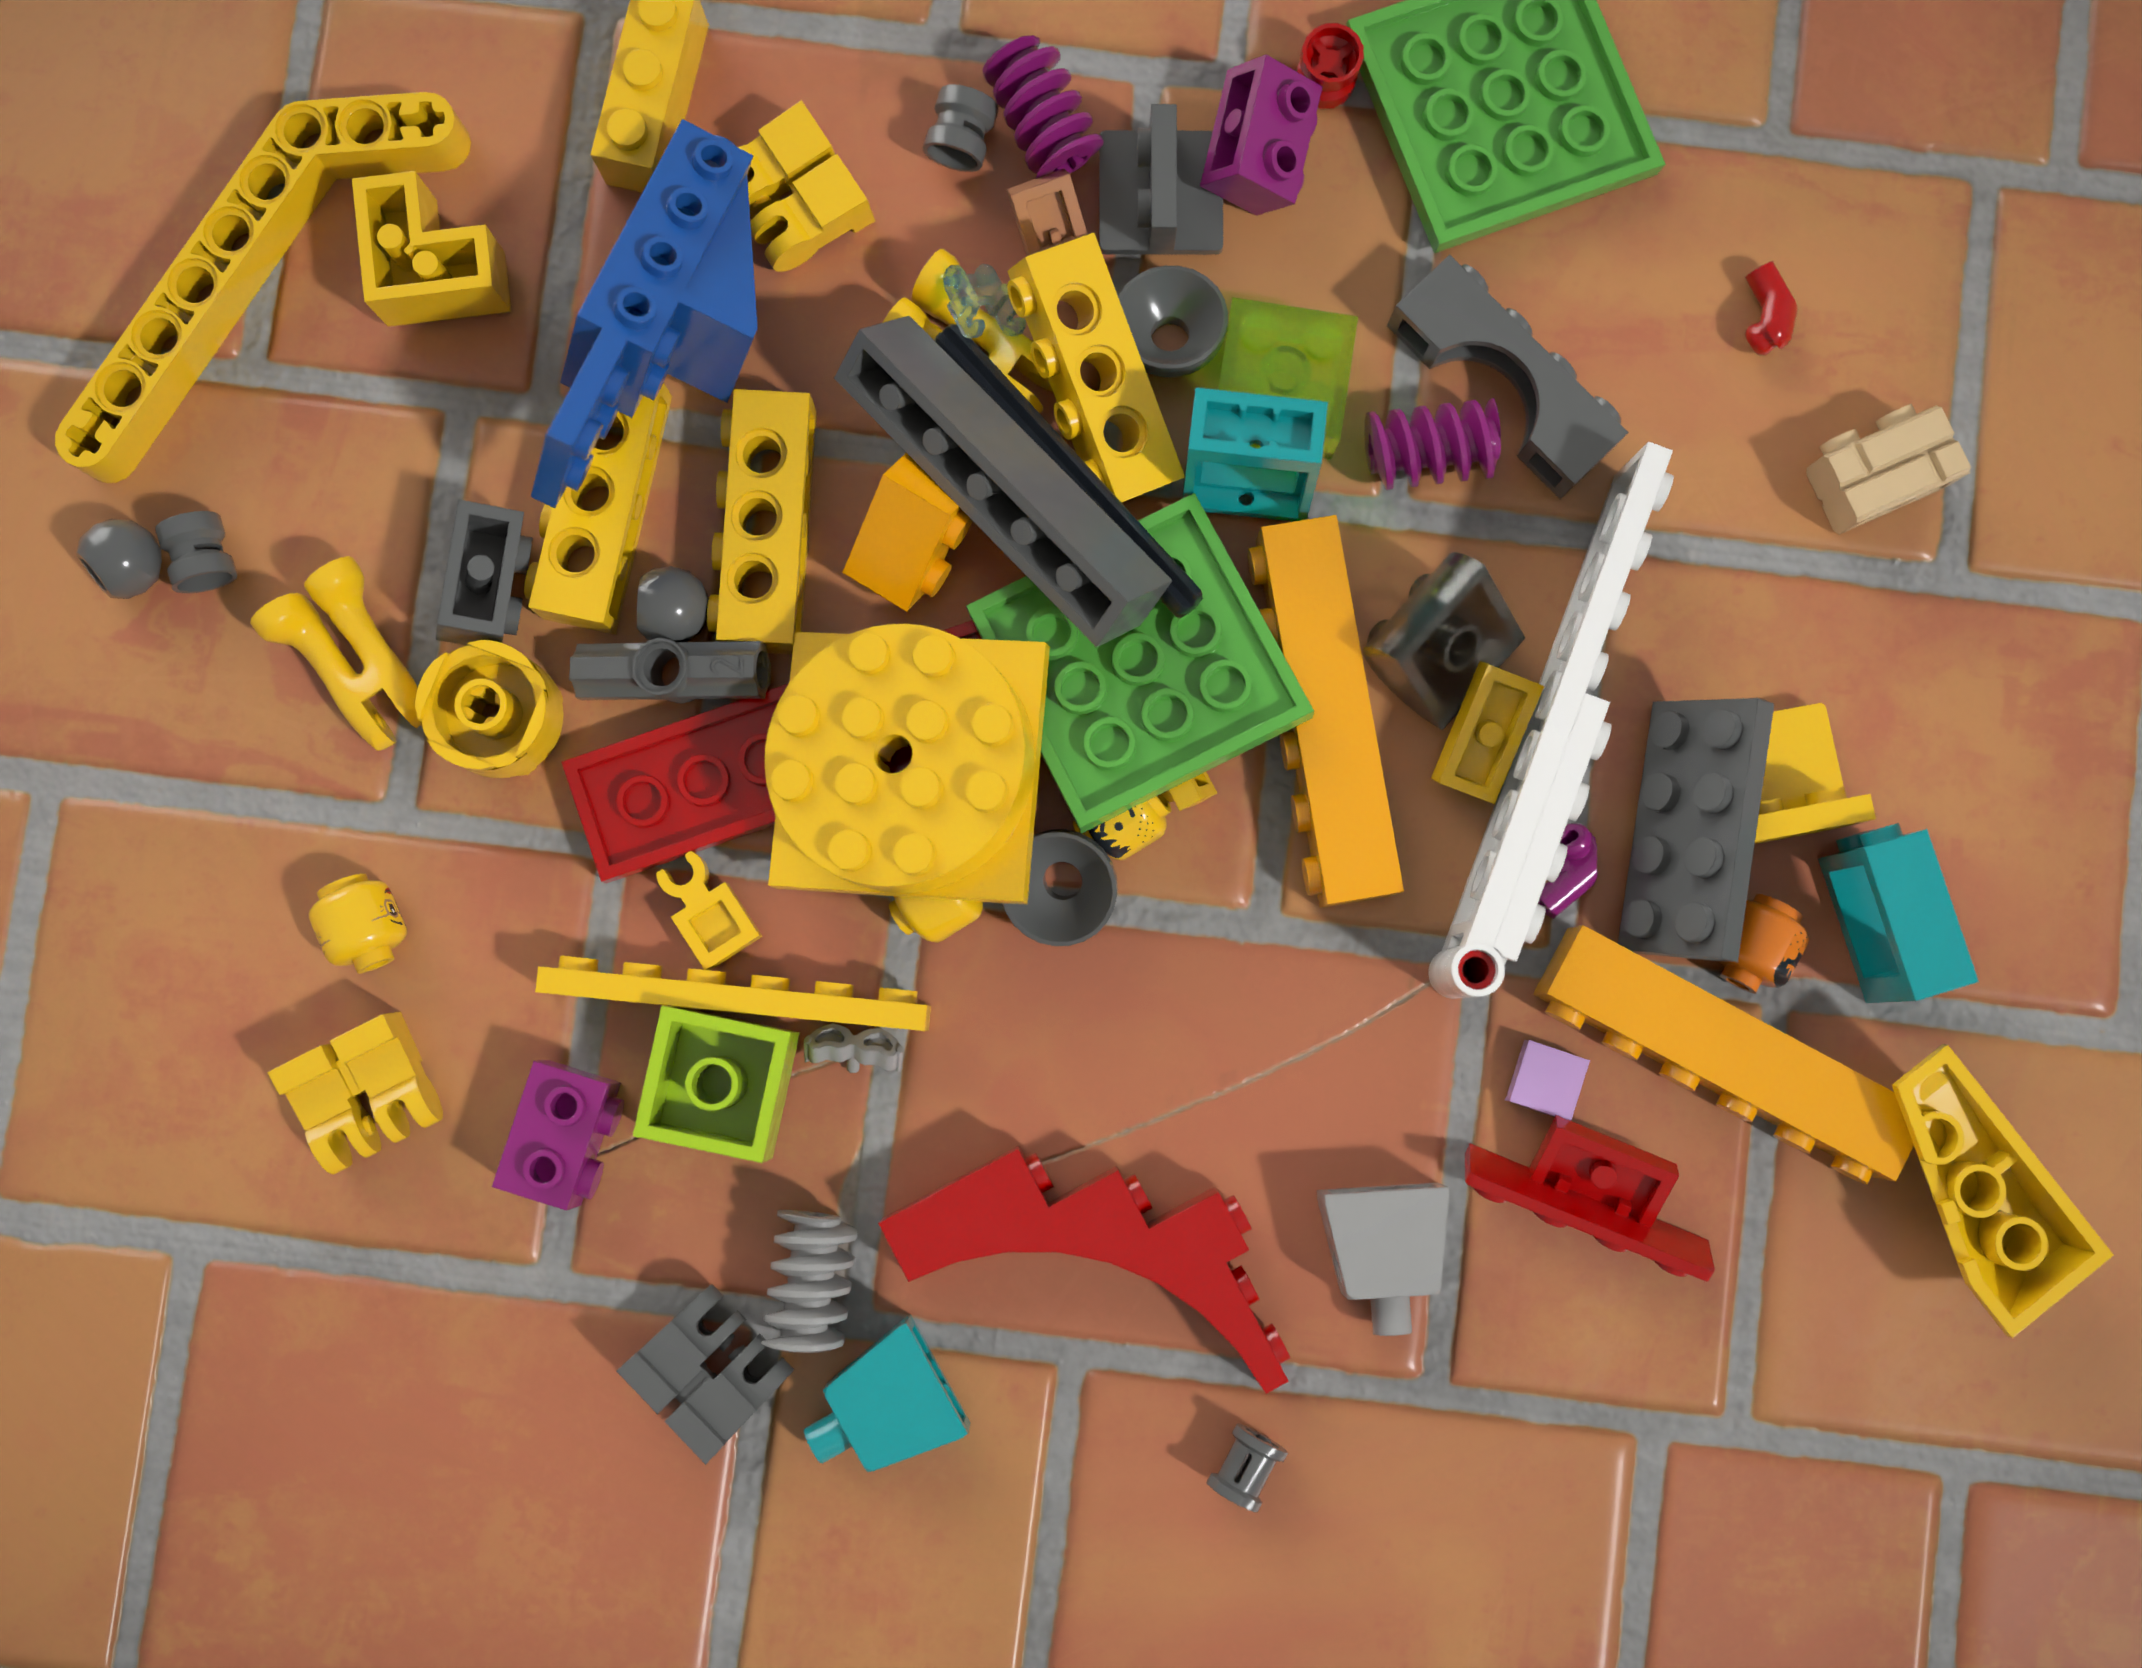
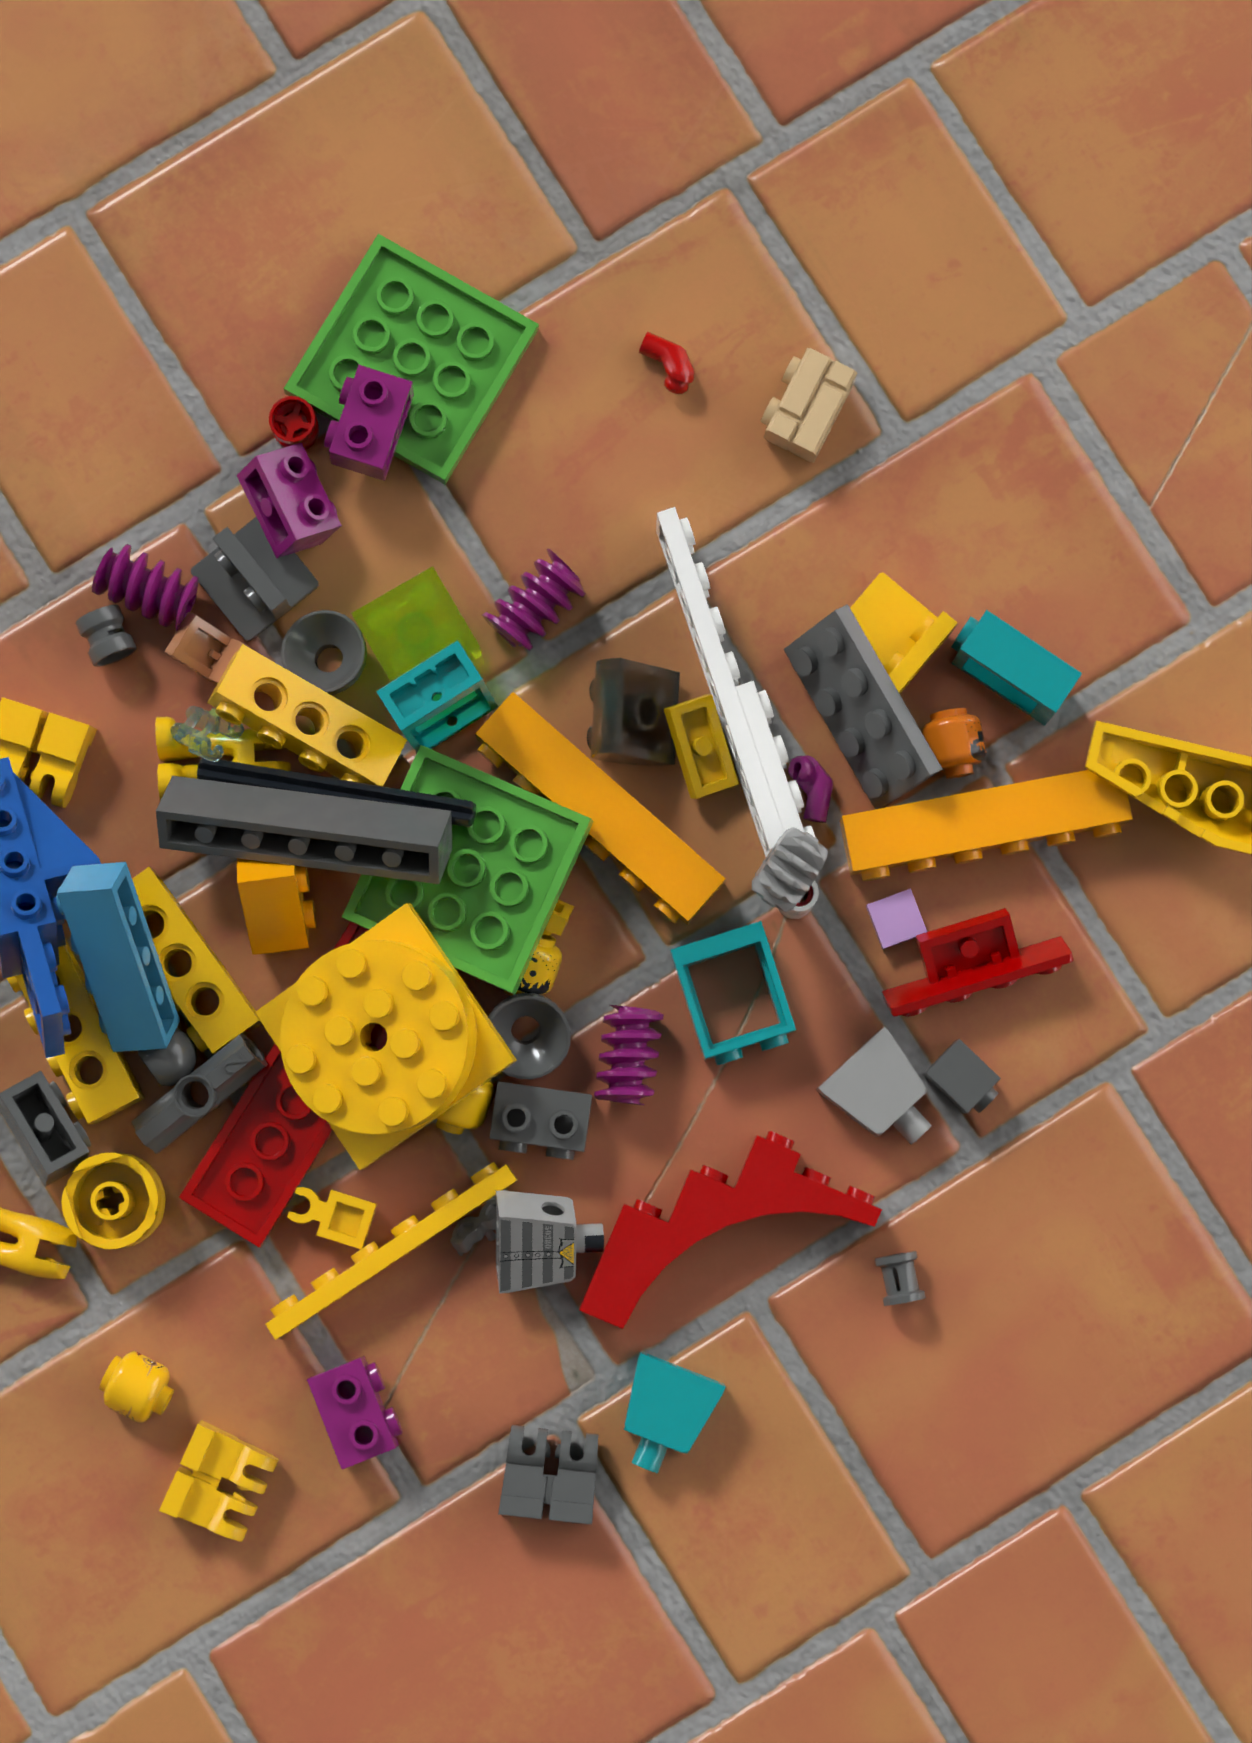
camera: 35 degrees left, 0 degrees up
lime brick [633,1006,800,1163] -> none
light grey piece [761,1210,858,1353] -> none
dark grey arch [1387,254,1629,500] -> none
none -> dark azure brick [56,862,180,1052]
none -> magenta brick [324,365,414,481]
none -> dark grey brick [489,1081,593,1160]
none -> light grey torso [496,1190,604,1294]
none -> magenta piece [594,1005,664,1105]
none -> teal window [670,921,796,1066]
none -> light grey gear [752,827,828,912]
none -> dark grey brick [922,1039,1001,1114]

